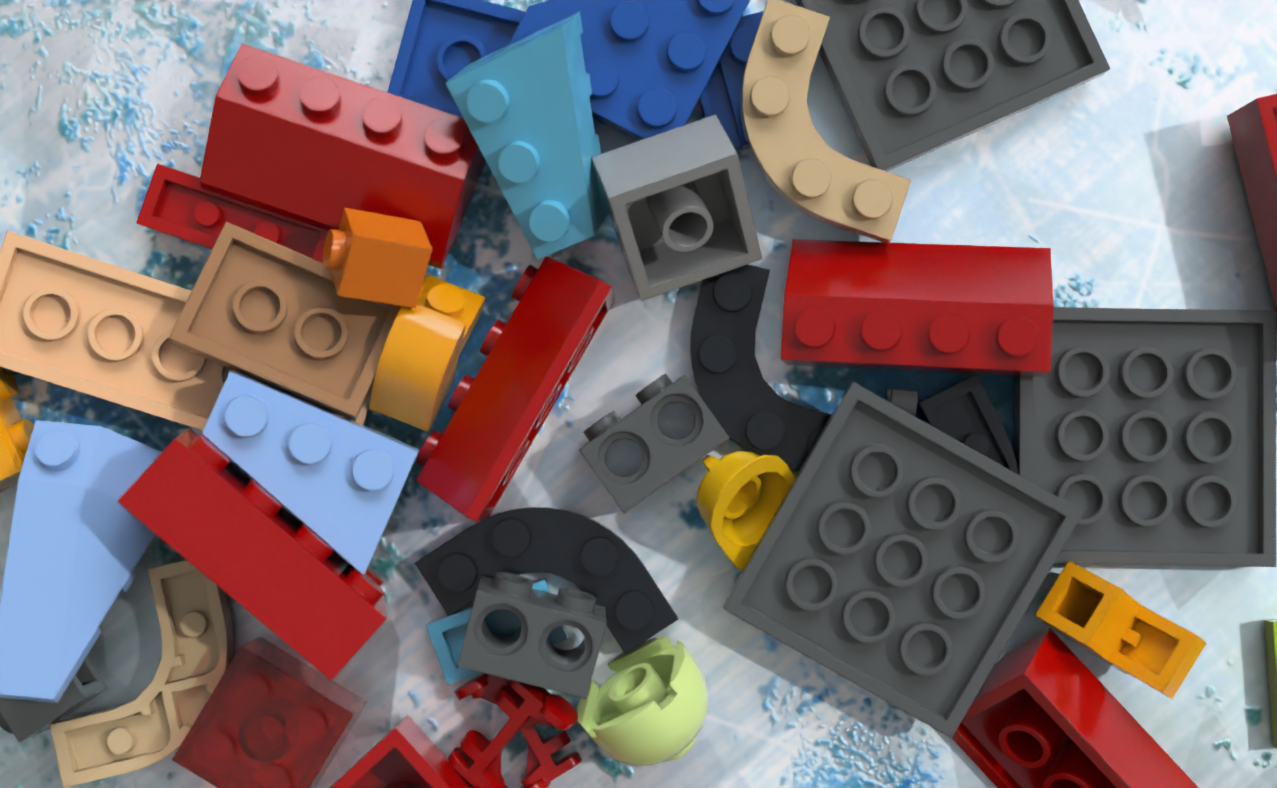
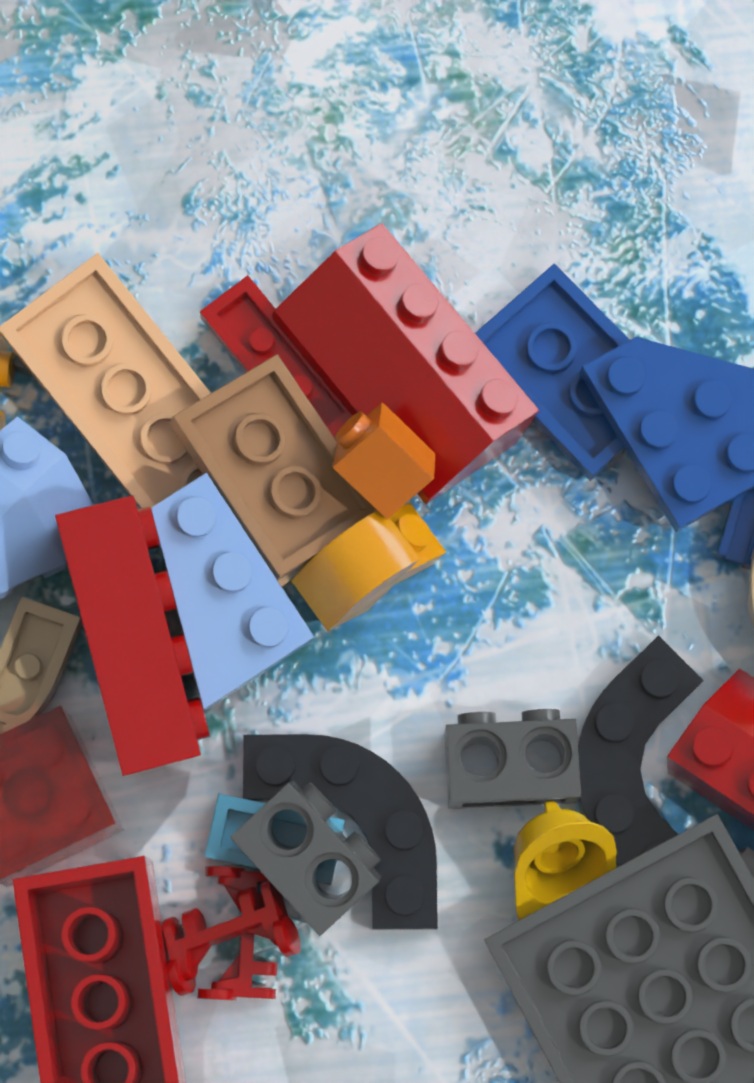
camera: 30 degrees right, 10 degrees down
red slope [415,256,614,522] -> none
medium azure wedge [445,11,609,260] -> none
yellowish green cylinder [577,637,709,766] -> none
light grey brick [592,114,763,301] -> none

